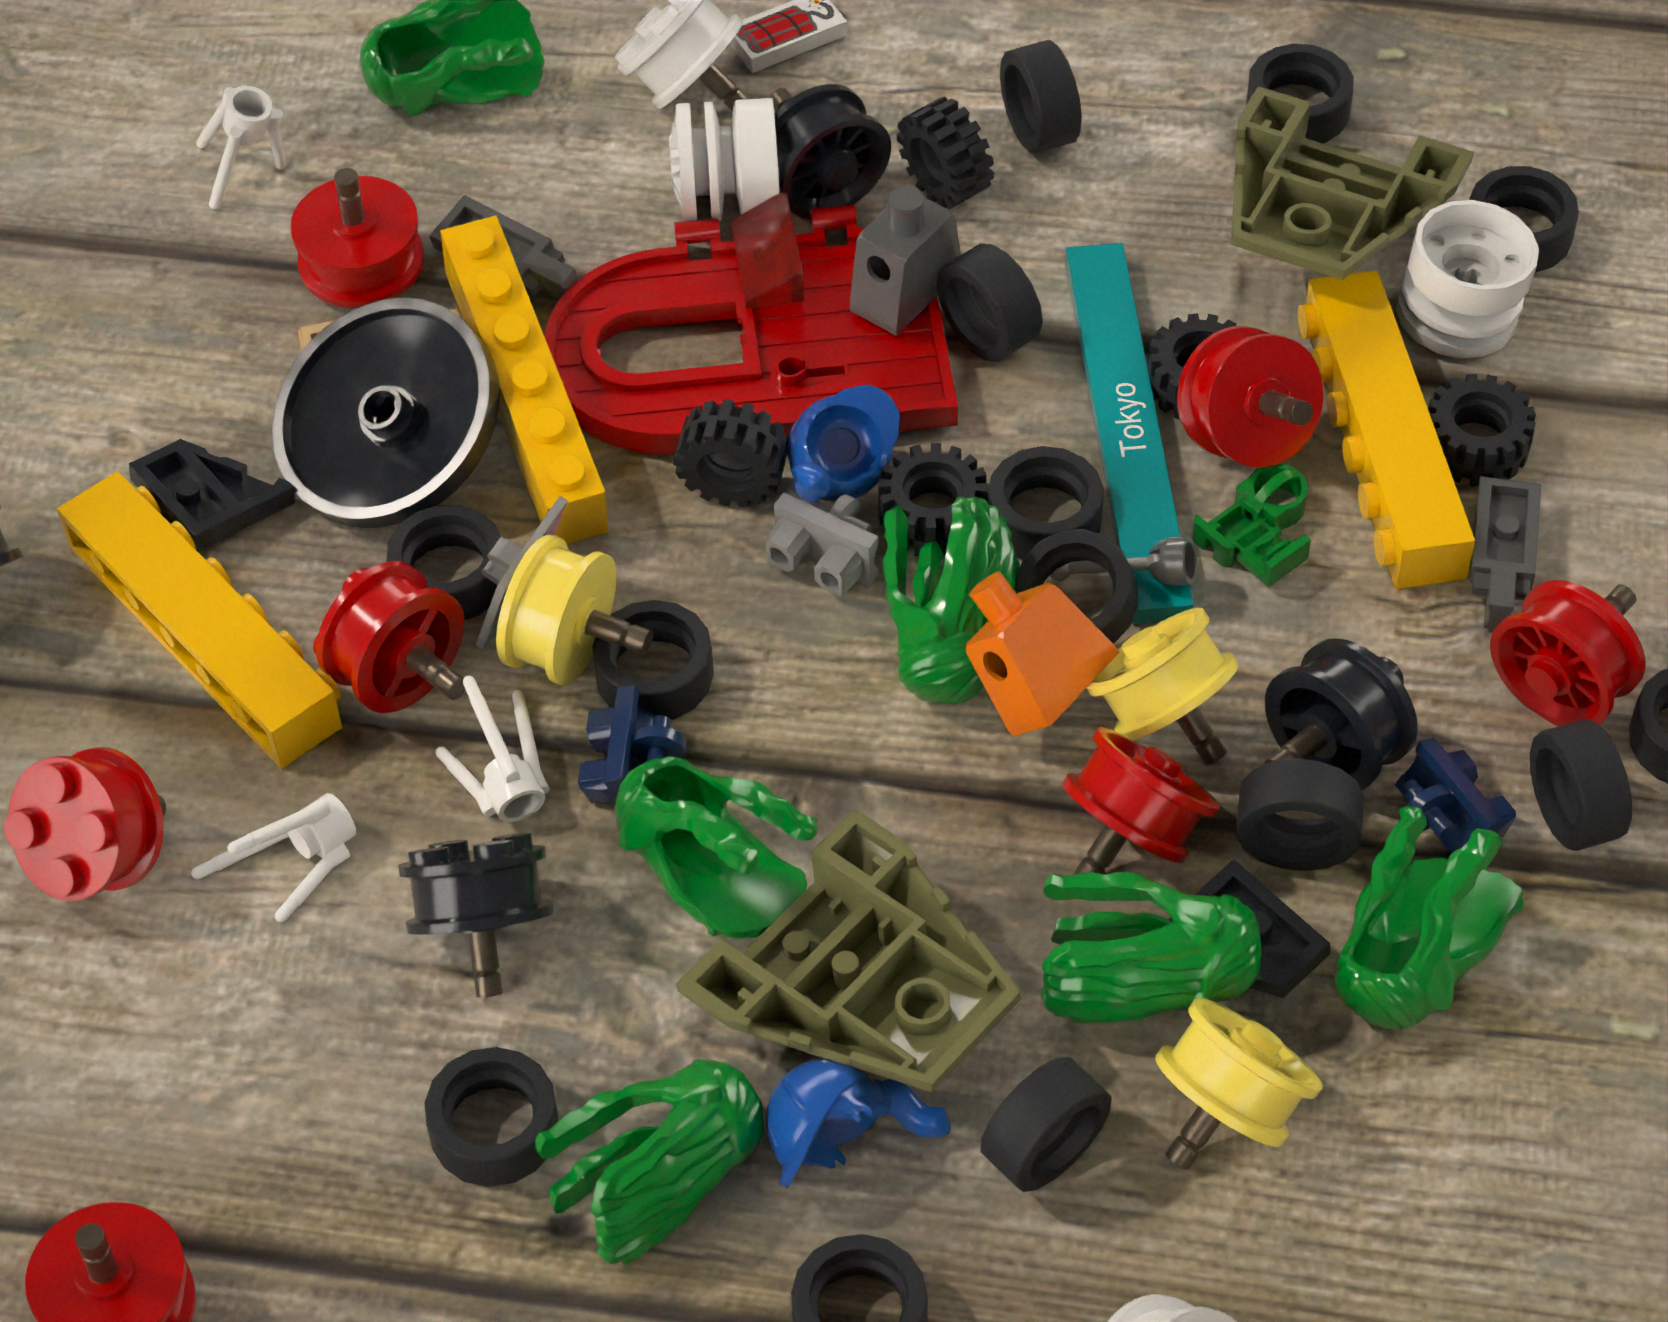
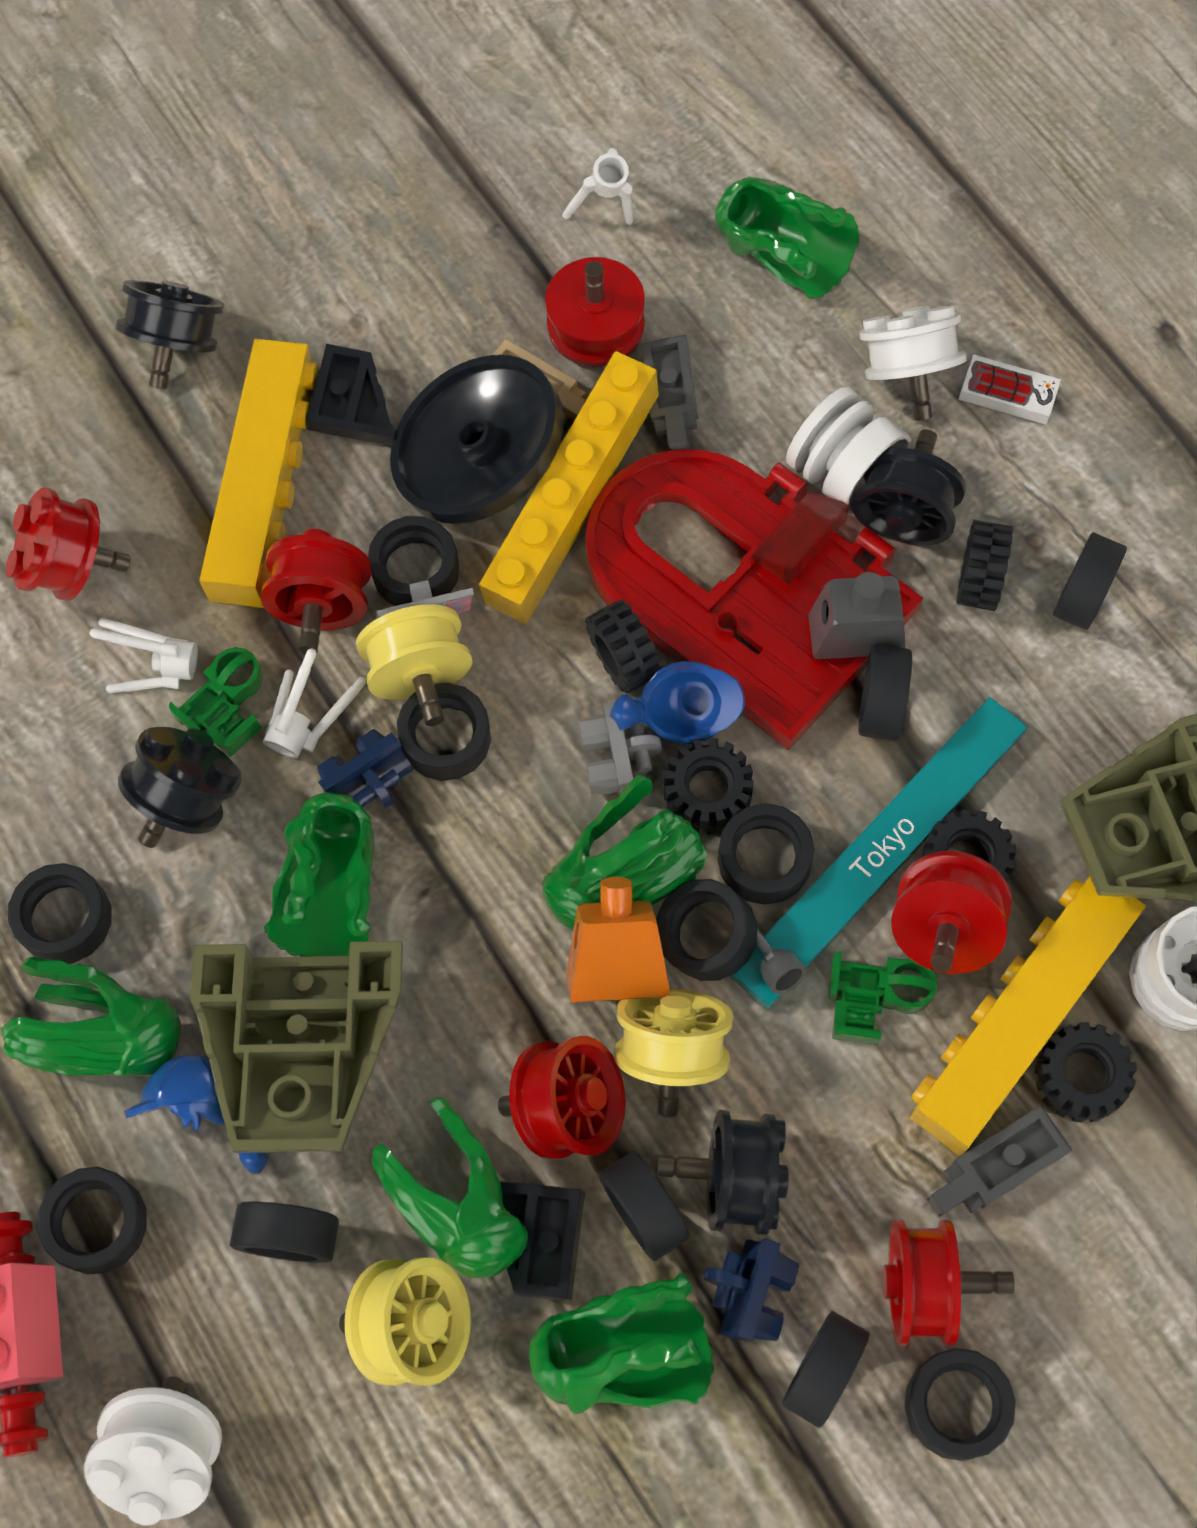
camera: 50 degrees right, 15 degrees up
none -> green piece [169,647,263,758]

